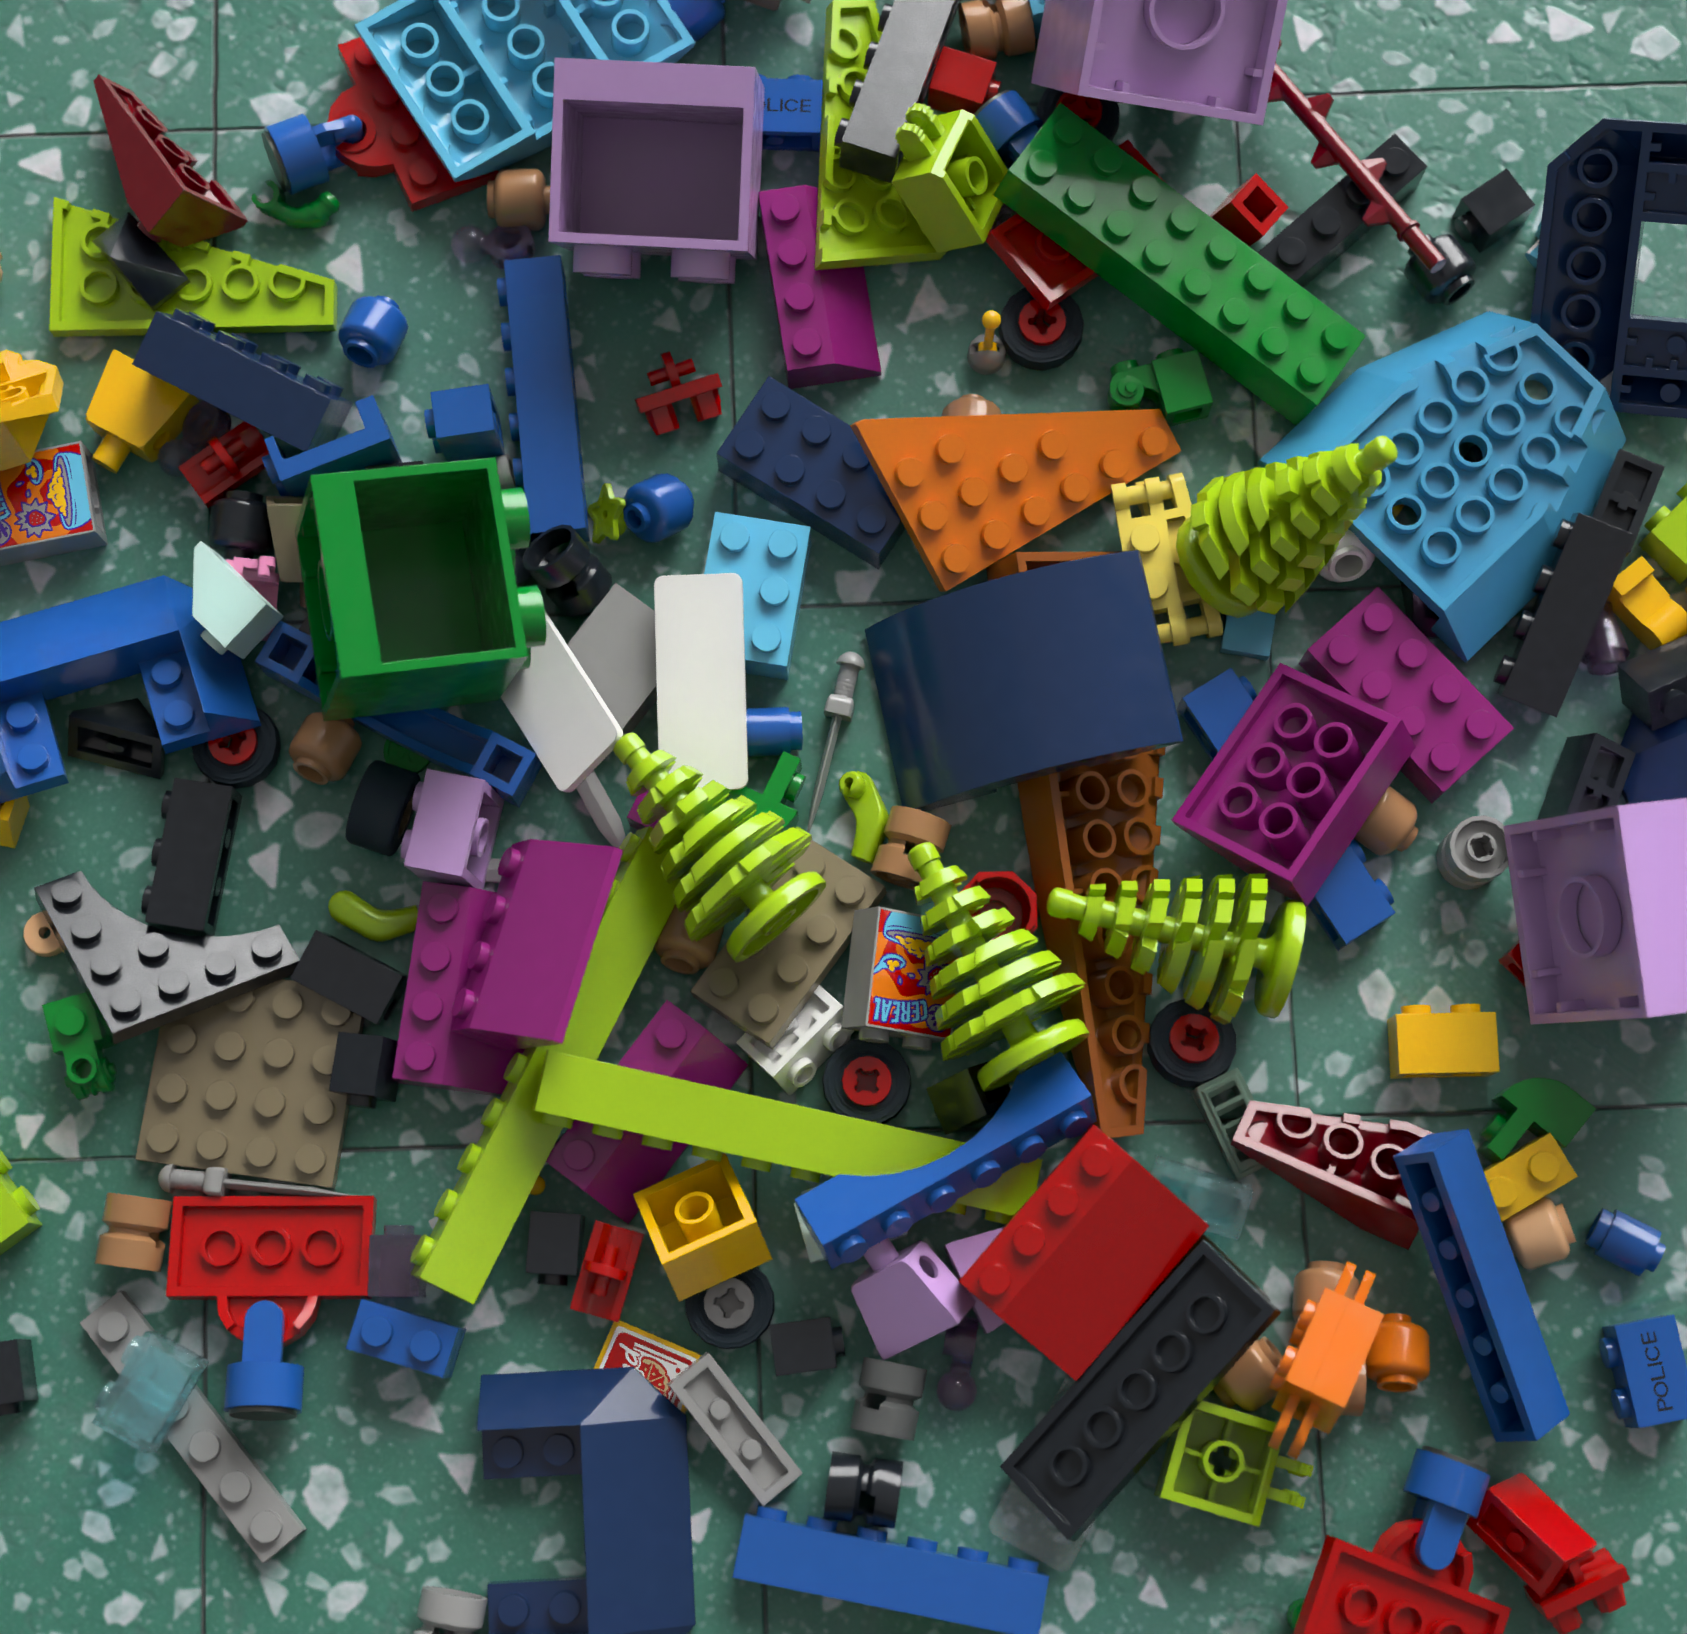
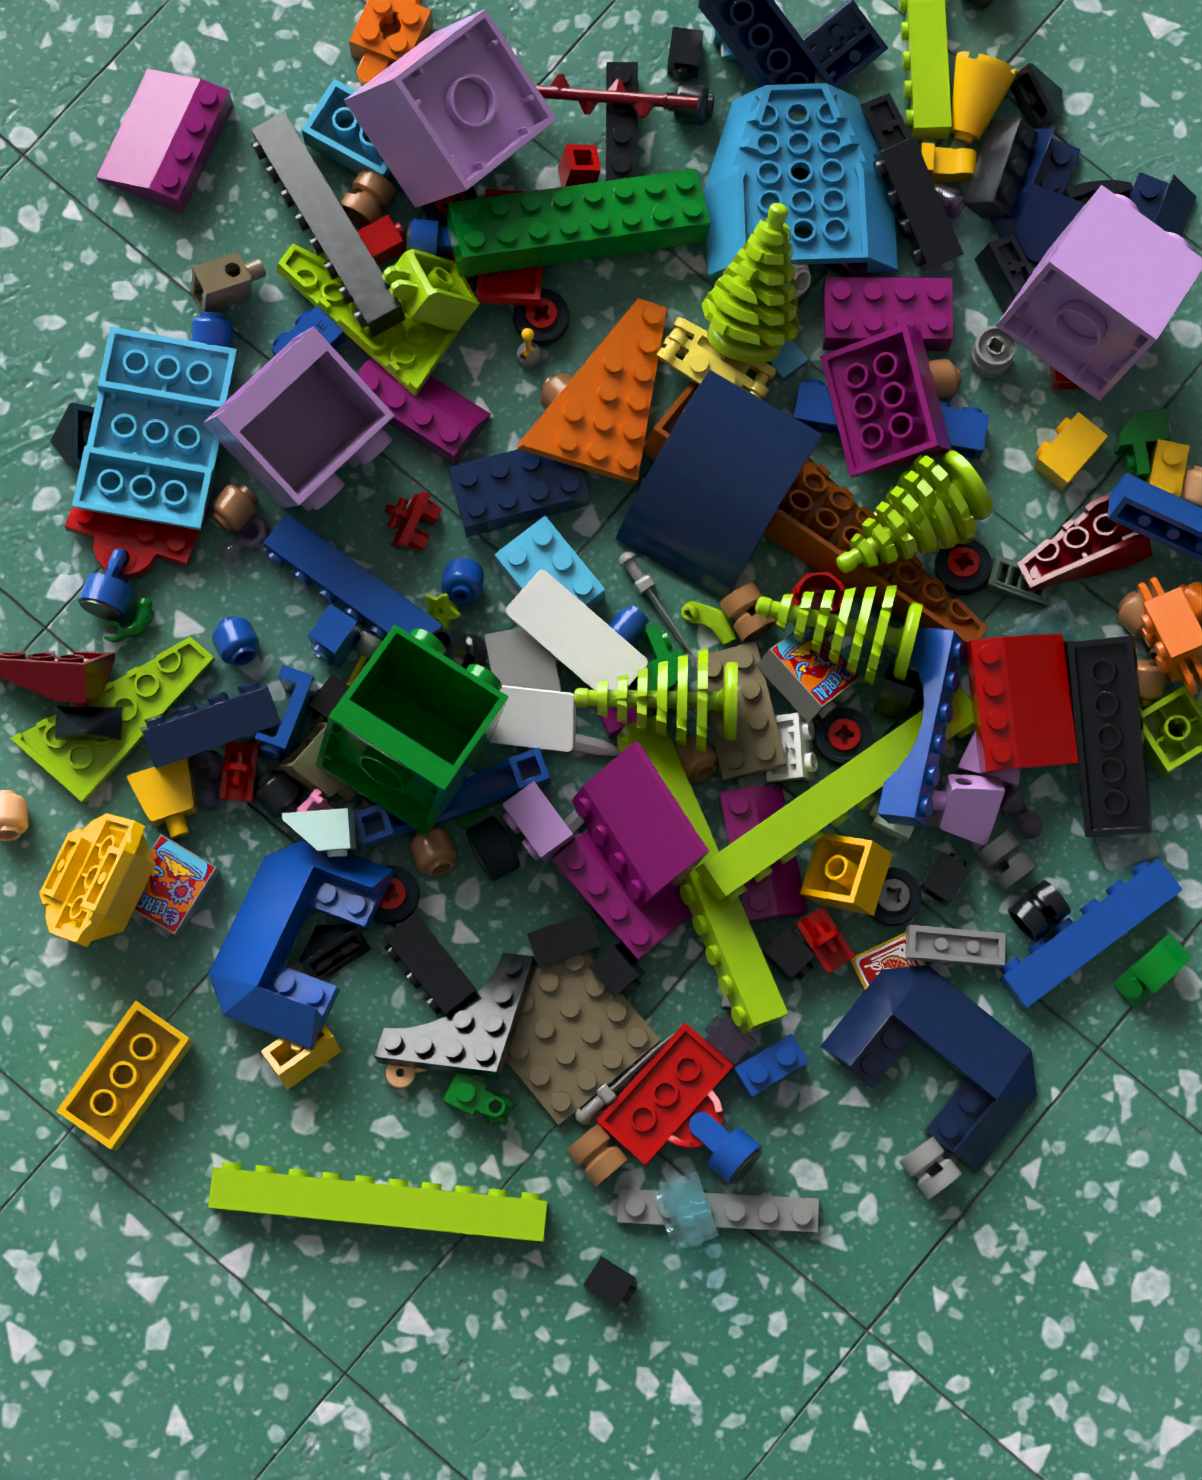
camera: 50 degrees left, 0 degrees up
lime arm [328,890,418,942] -> none
green brick [1107,348,1213,427] -> none

